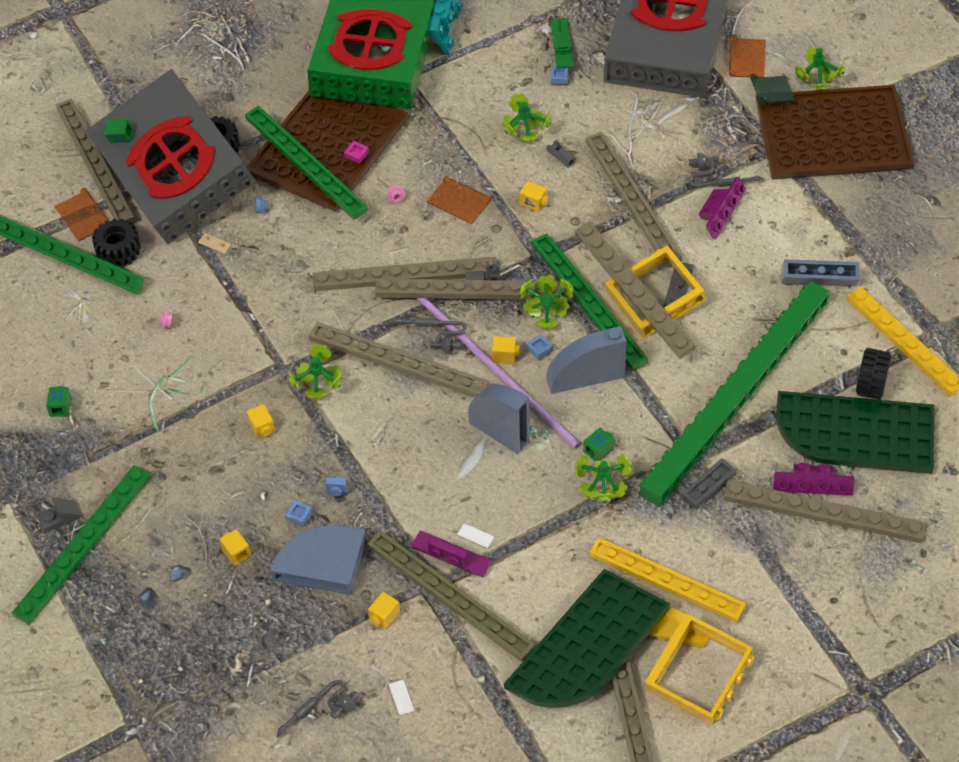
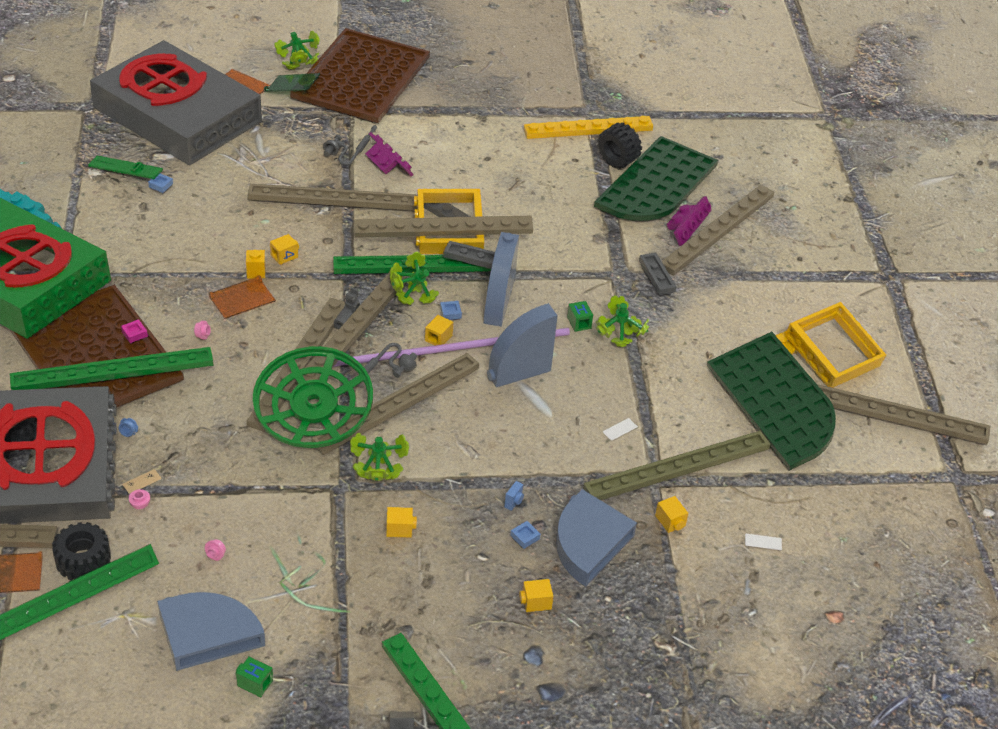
camera: 70 degrees left, 10 degrees down
dark grey piece [276,680,360,737] -> none
magenta bracket [412,531,491,577] -> none
lime plant [501,93,552,142] -> none
dark grey bar [546,140,576,168] -> none
yellow plate [589,537,746,623] -> none
green brick [639,281,830,508] -> none
sand blue brick [781,259,859,286] -> none
none -> bright pink plate [129,489,150,509]
none -> sand blue brick [157,592,265,671]
none -> yellow brick [246,250,266,279]
none -> green dish [253,346,373,448]
none -> dark grey plate [444,241,495,269]

